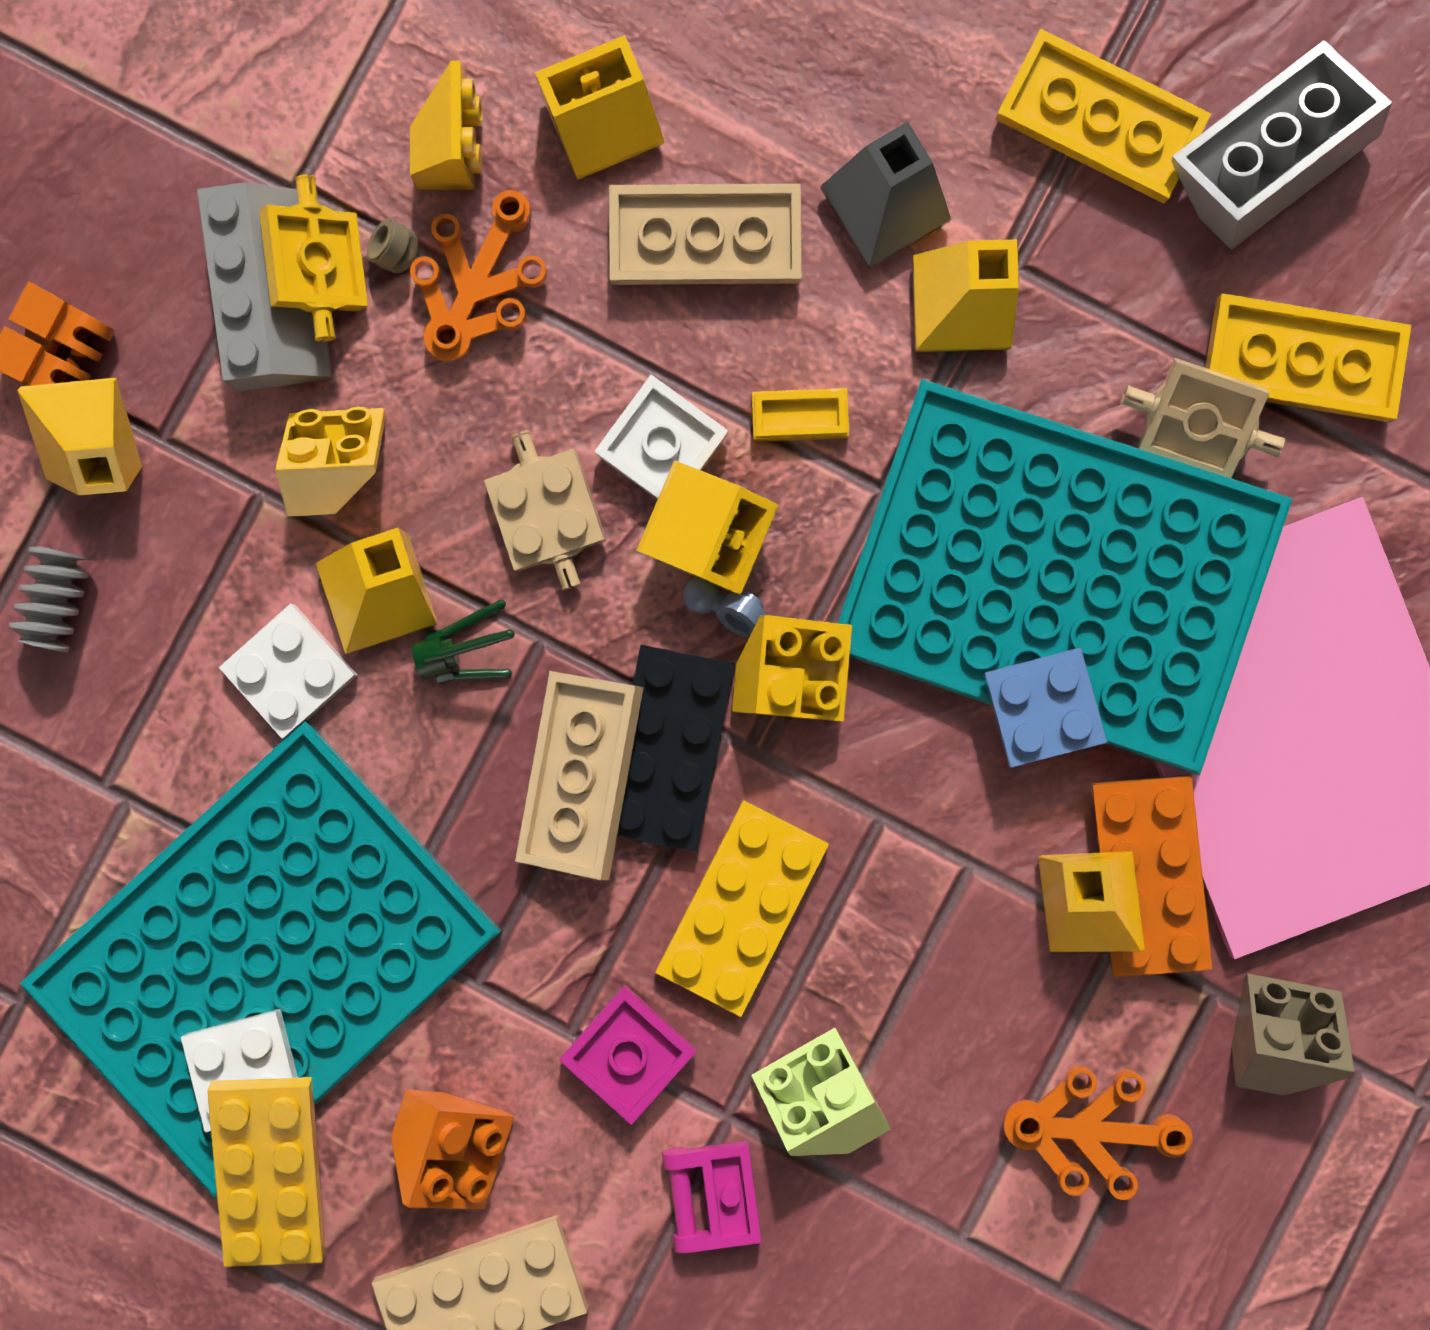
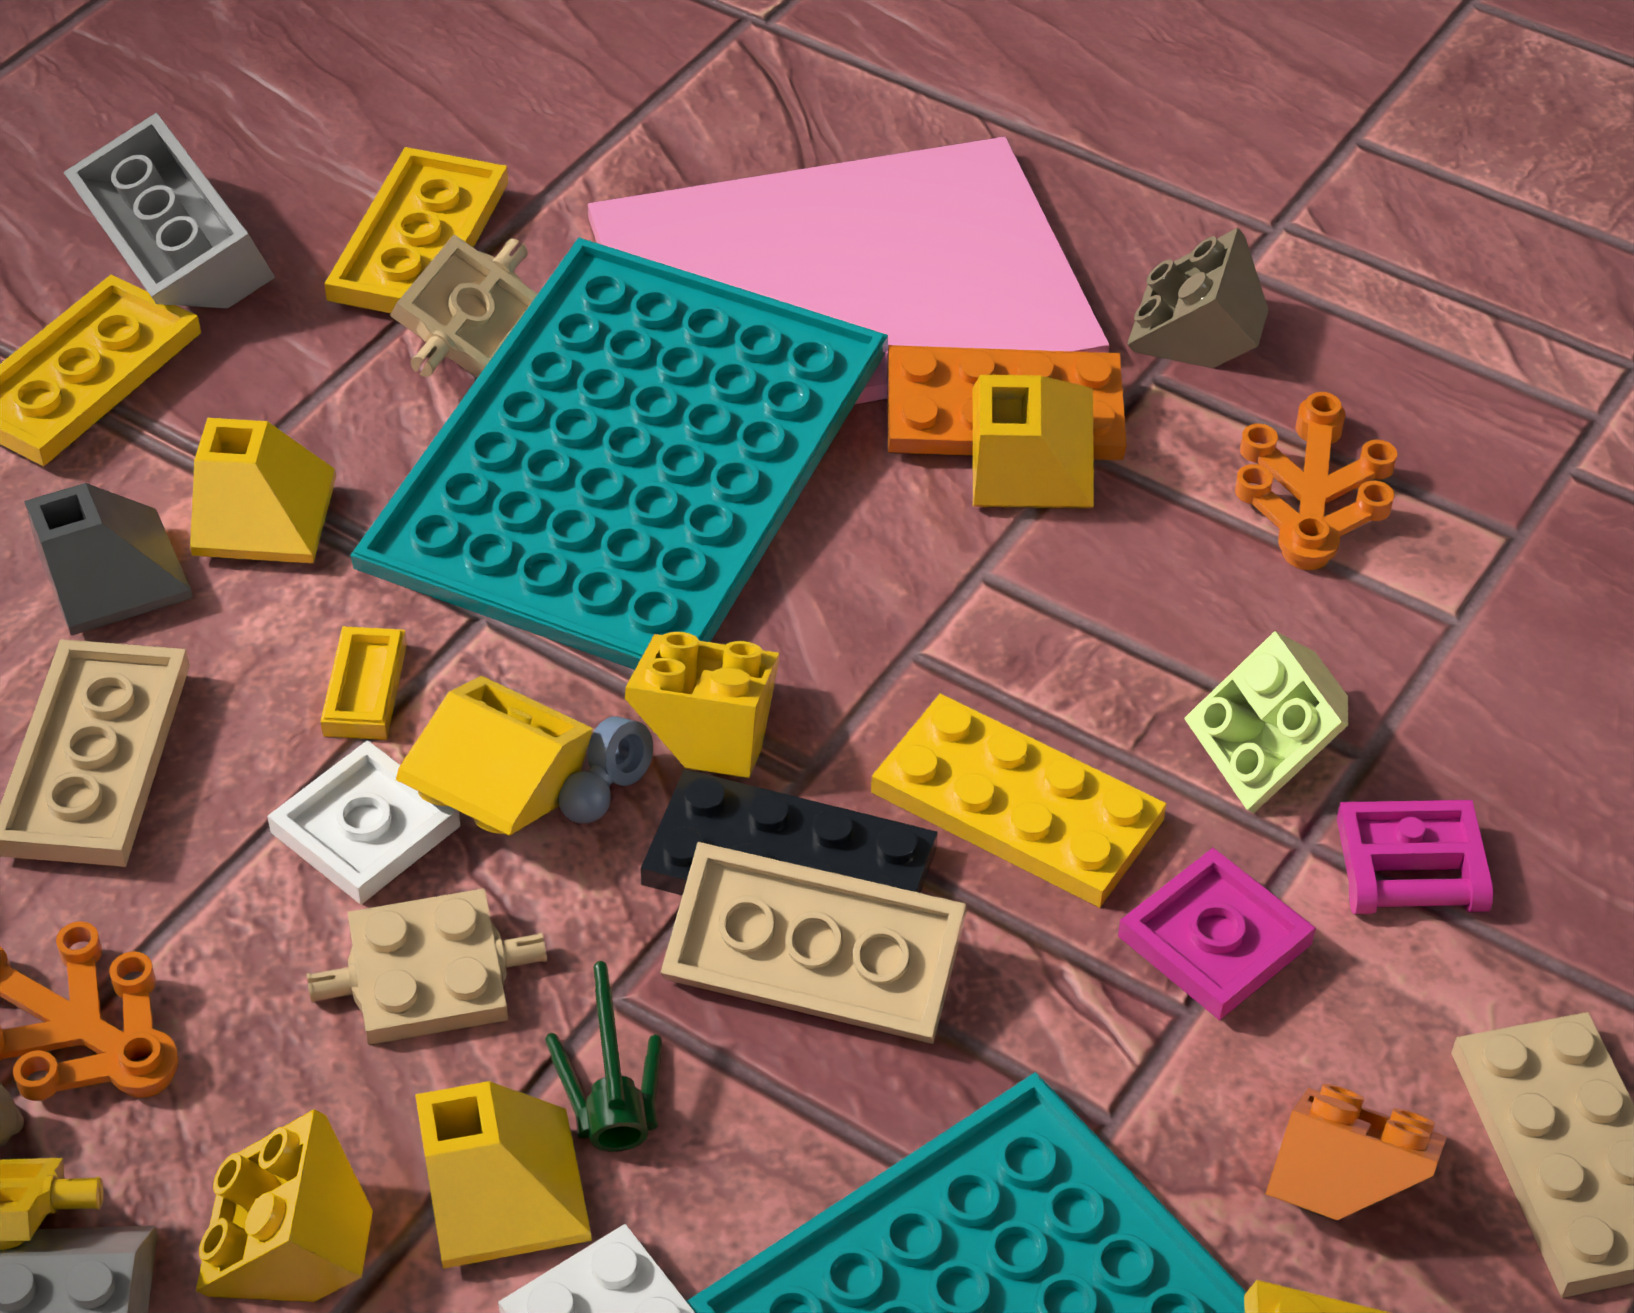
camera: 85 degrees left, 40 degrees down
medium blue plate [984,647,1107,768] -> none

